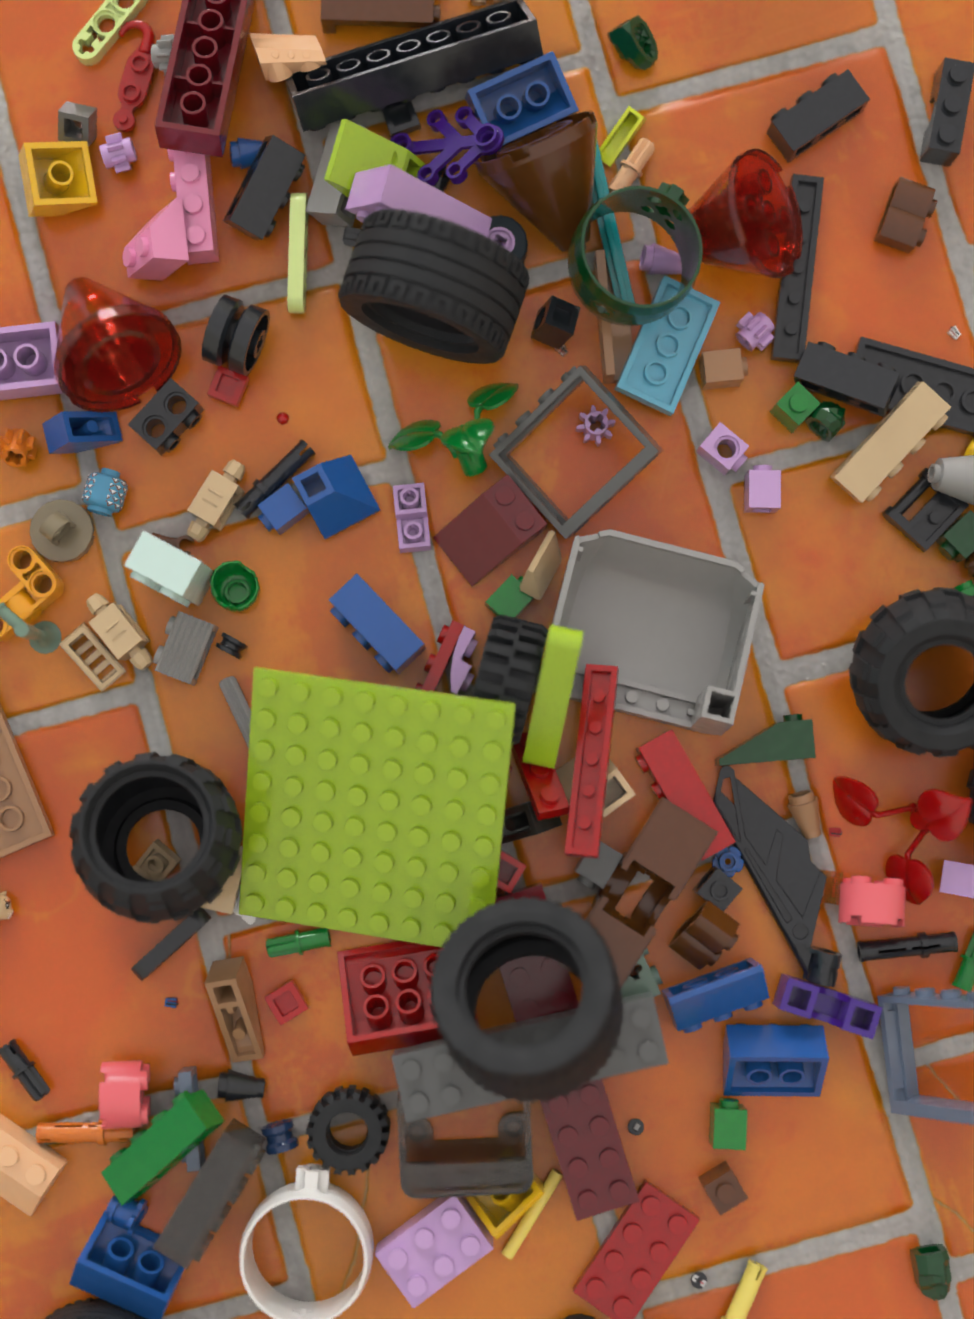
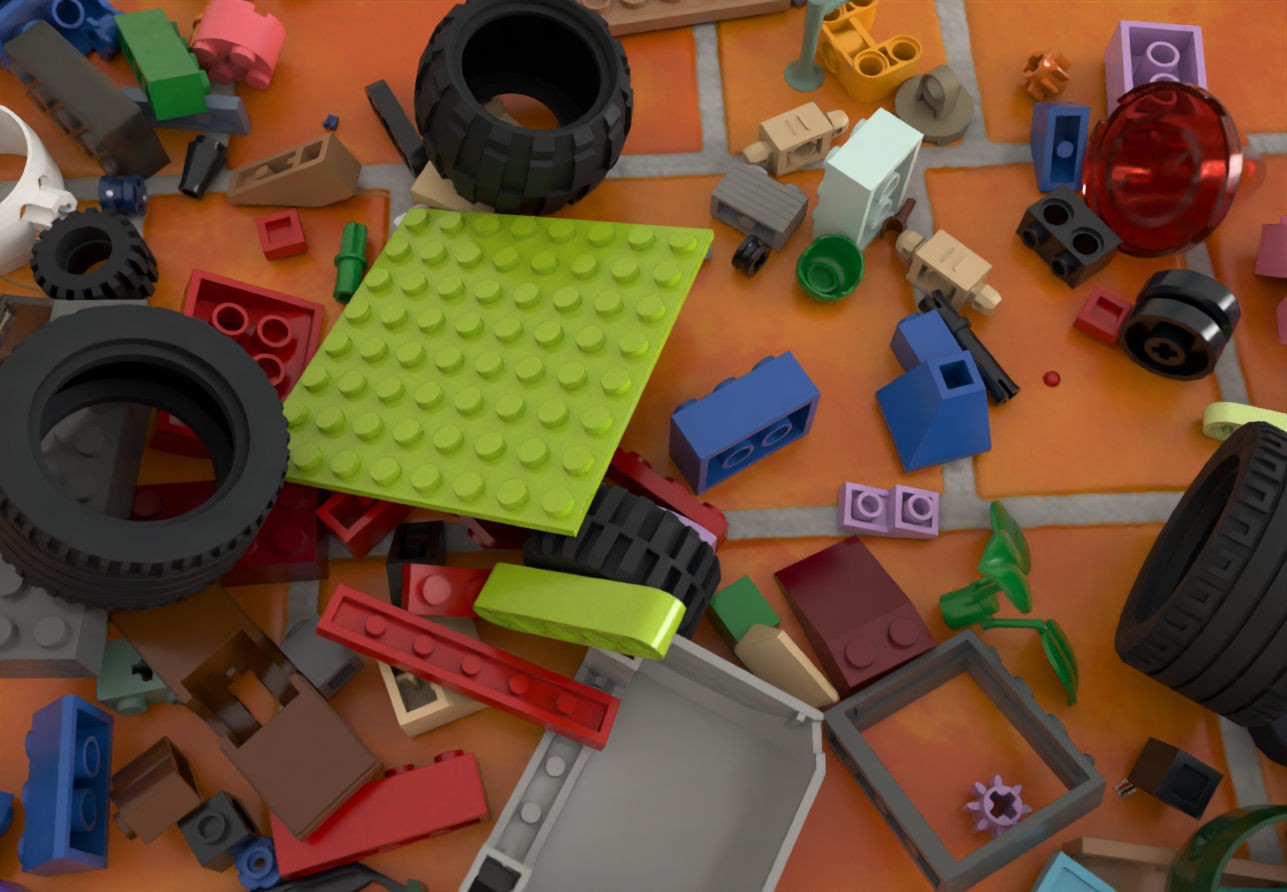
camera: 105 degrees right, 20 degrees down
tan slope [59,623,126,692] -> none
dark azure head [82,468,128,517] -> none

